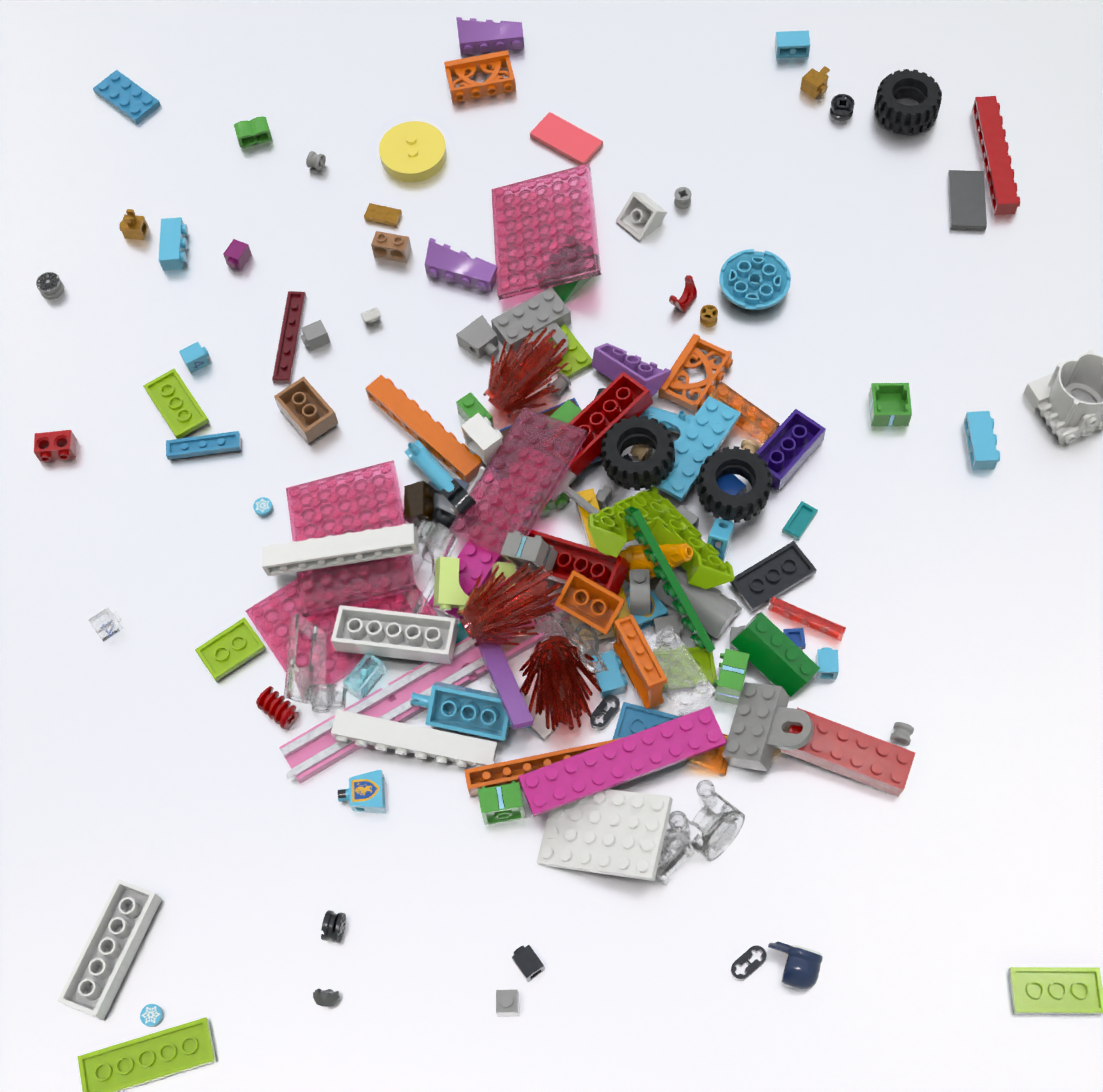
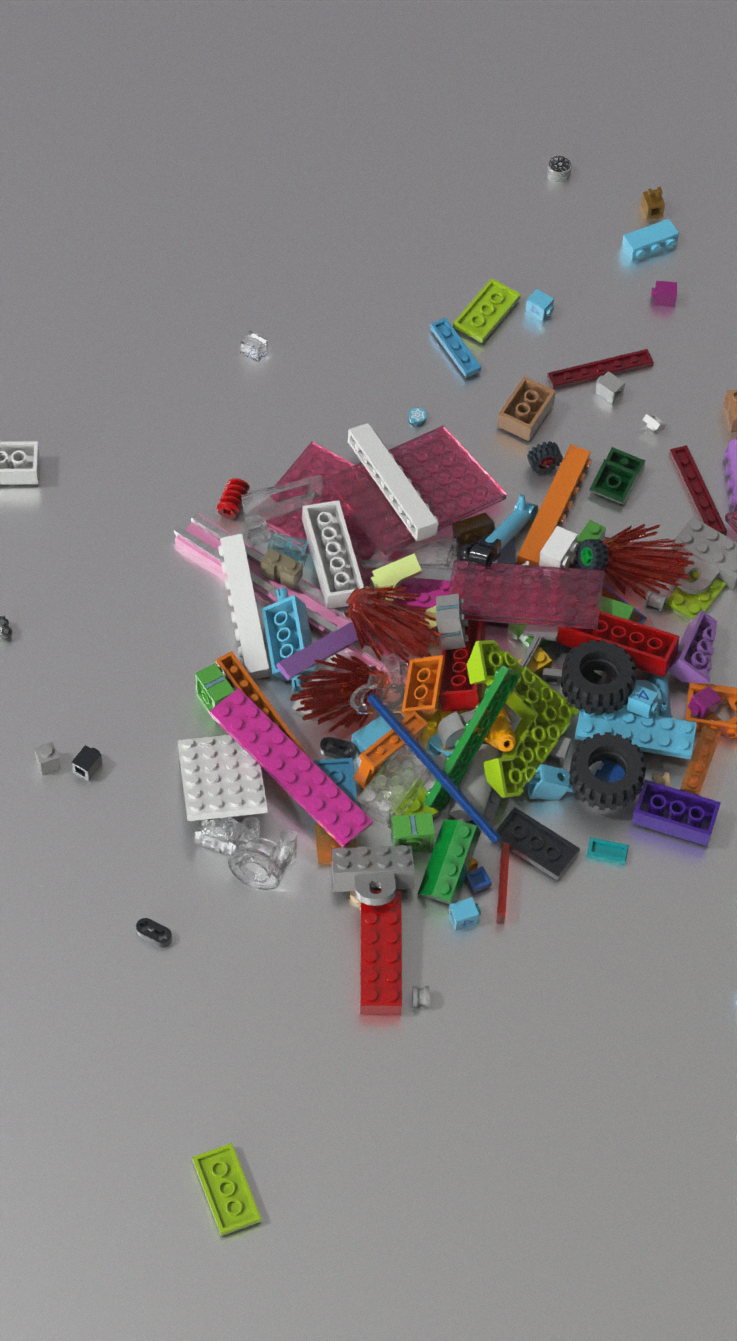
camera: 60 degrees right, 5 degrees down
red brick [33,430,77,462] -> none
lime plate [195,617,266,682] -> none
black wheel [321,910,346,943] -> none
medium azure torso [337,770,386,814] -> none
light grey torso [456,315,499,358] -> none
dark blue piece [768,941,823,990] -> none
none -> dark tan brick [261,548,303,590]
none -> blue axle [367,692,502,844]
none -> black wheel [527,441,563,473]
none -> black wheel [576,539,609,573]
none -> dark green slope [589,447,645,505]
none -> medium azure brick [627,685,659,719]
none -> dark red tile [669,445,727,535]
none -> magenta brick [688,686,722,719]

